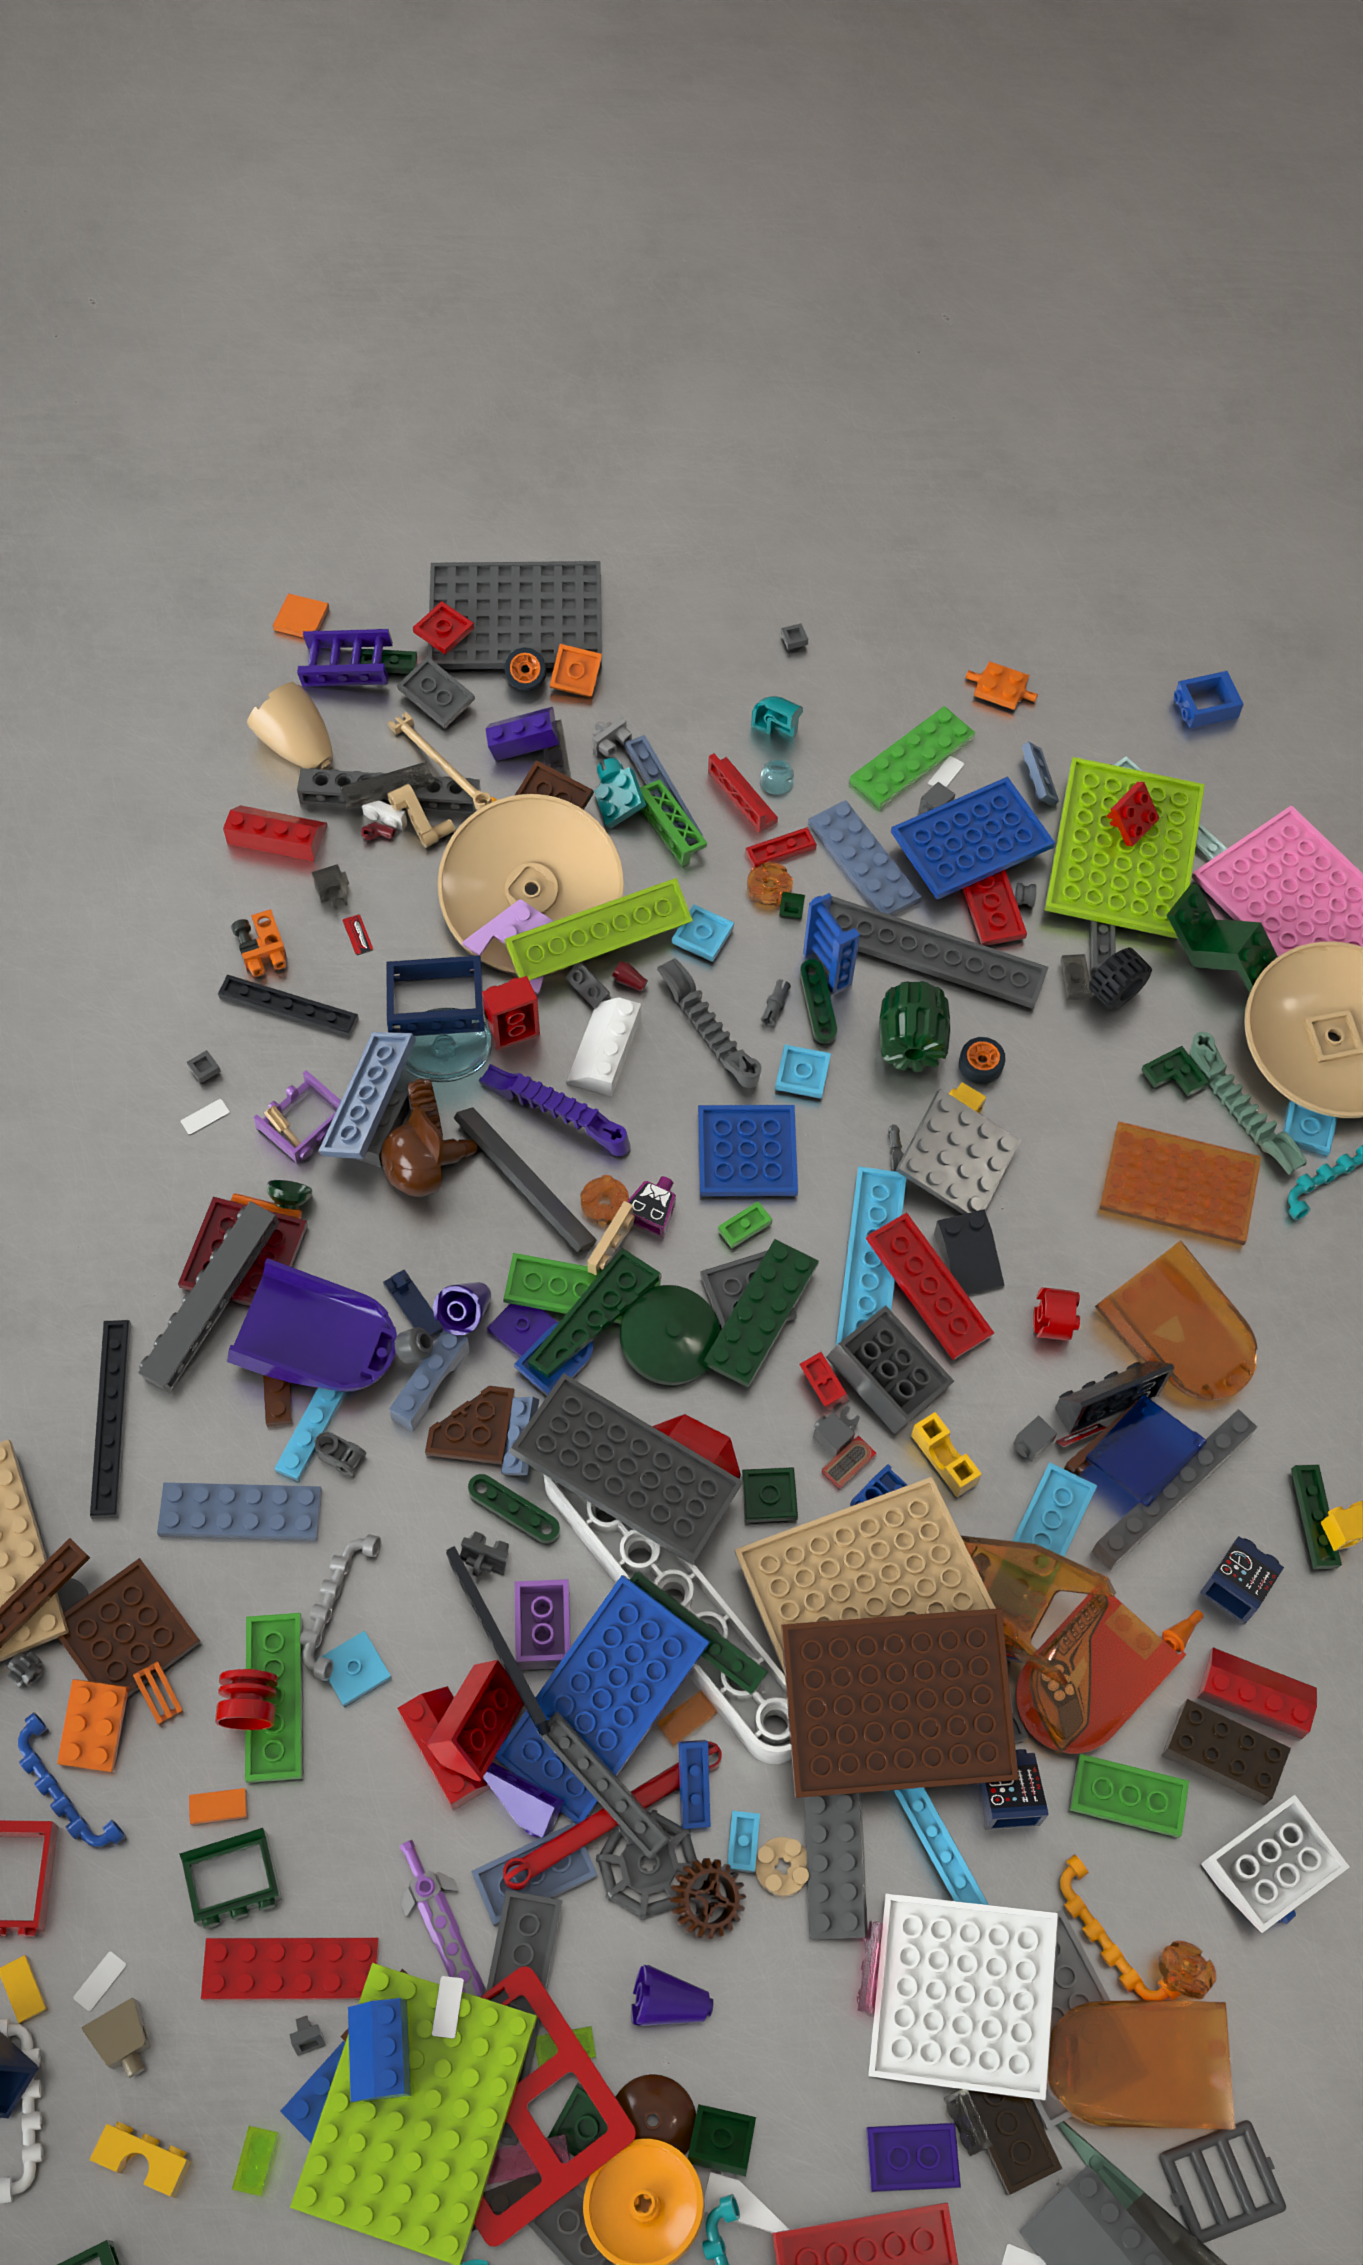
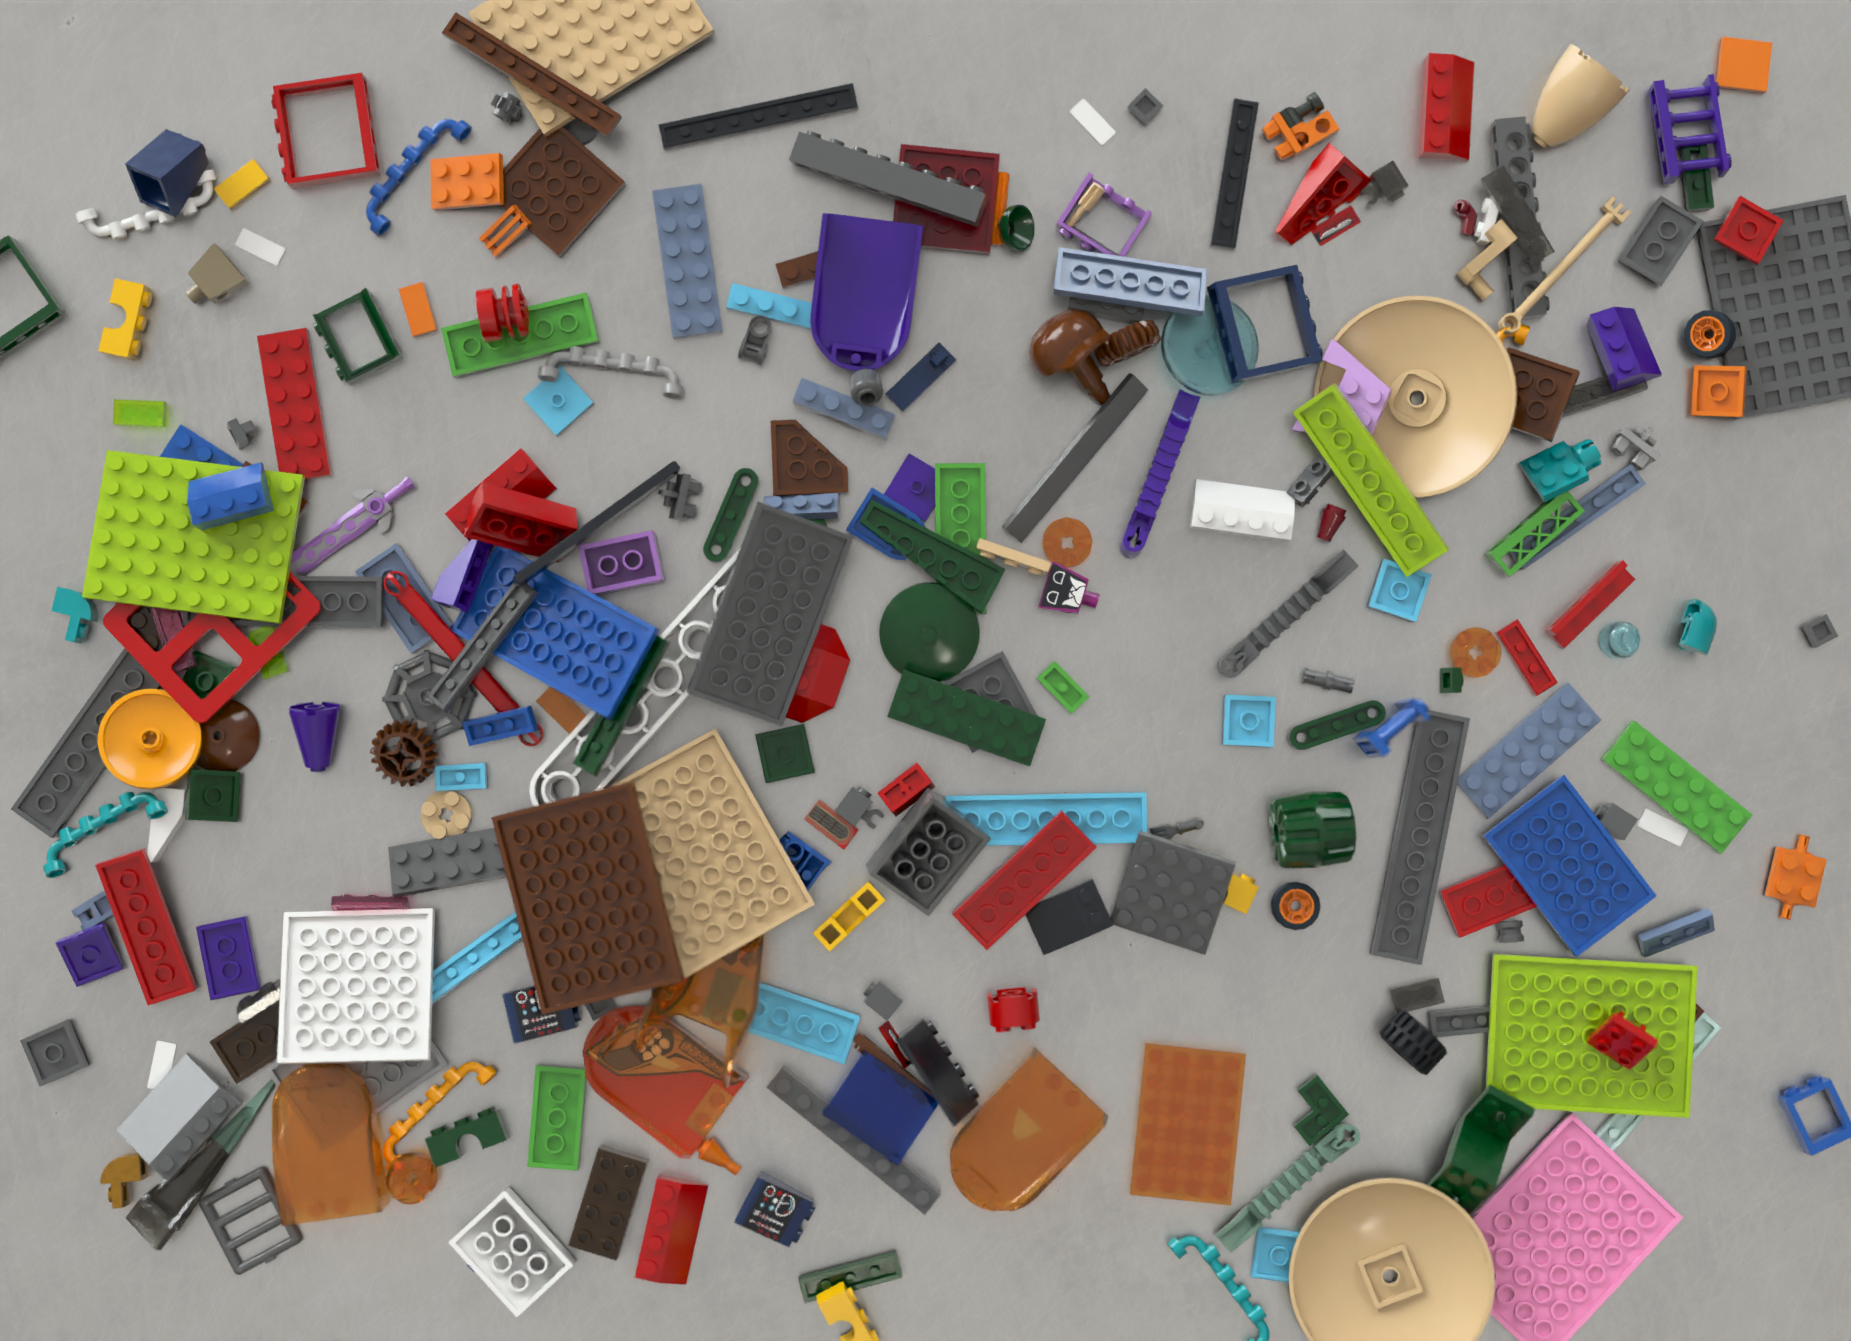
camera: 85 degrees right, 25 degrees up
white sticker [432,1976,464,2038] -> none
dark purple cone [433,1282,491,1335] -> none
red brick [482,976,540,1050] -> none
blue plate [698,1105,798,1196] -> none
none -> dark green arch [425,1108,510,1168]
none -> red wedge [1276,143,1371,245]

